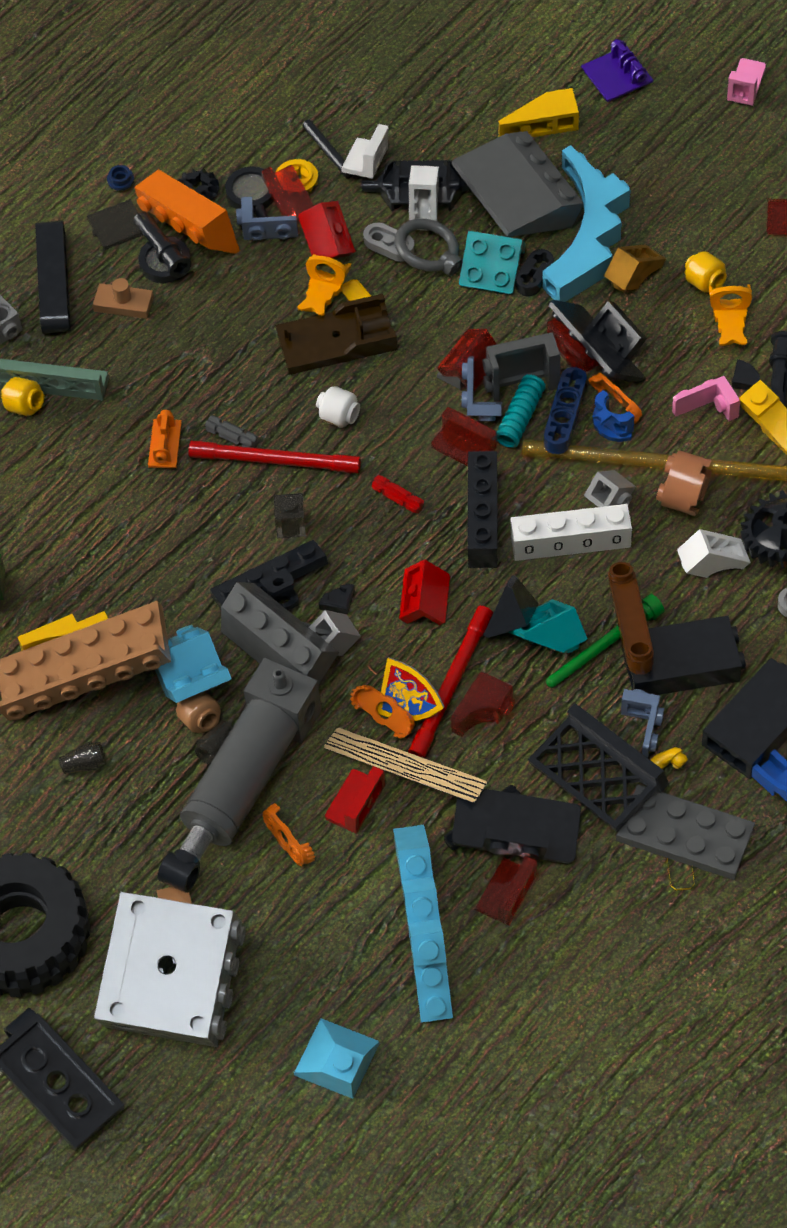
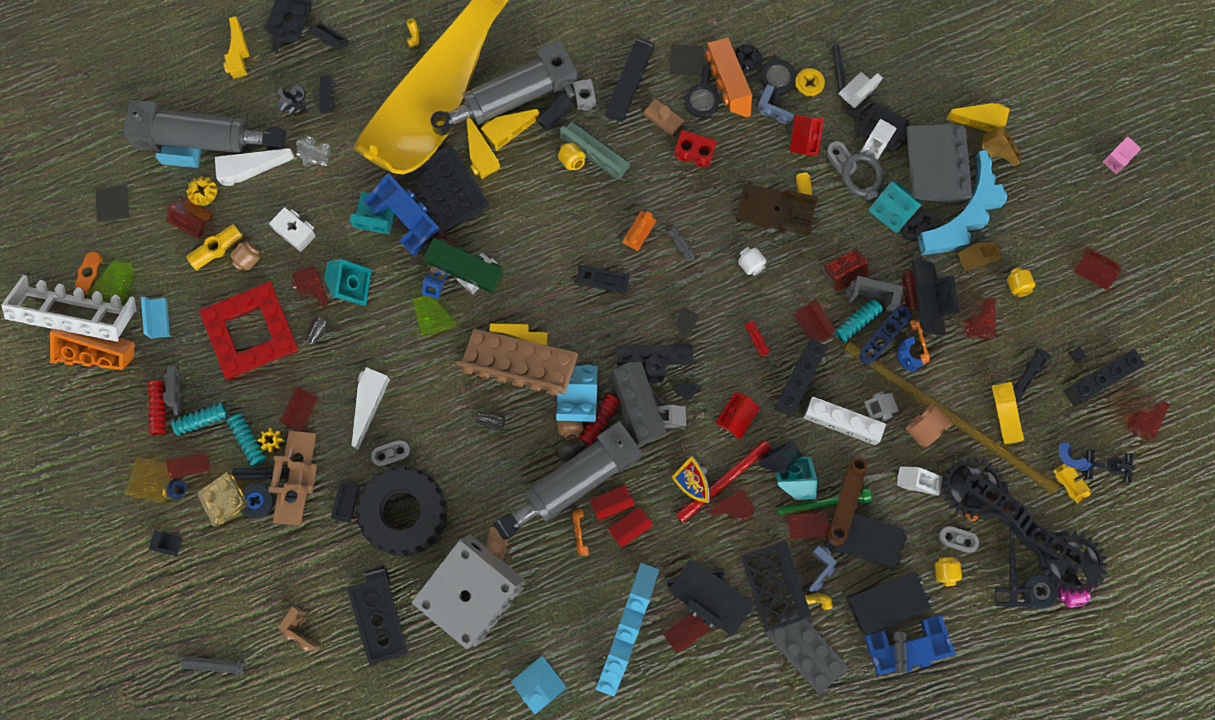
camera: 20 degrees right, 20 degrees up
dark blue plate [107,165,134,191] -> none
black pin [133,211,191,278] -> none
red piece [188,440,361,474] -> none
clear red panel [261,165,314,221] -> none
light orange hair [298,254,352,316] -> none
tan sticker [324,728,487,802] -> none
orange piece [350,685,415,738] -> none
sand blue bracket [461,356,502,421] -> none
dark purple hinge [581,39,653,102] -> none
bright pink bracket [672,376,740,421] -> none
light orange hair [709,284,752,346] -> none
black tile [732,359,761,390] -> none
none -> black plate [574,265,630,294]
none -> red piece [579,394,620,445]
none -> red panel [590,485,635,522]
none -> red brick [674,130,717,167]
none -> clear red panel [786,513,829,539]
none -> clear red arch [965,298,996,340]
none -> pearl gold arch [982,126,1022,167]

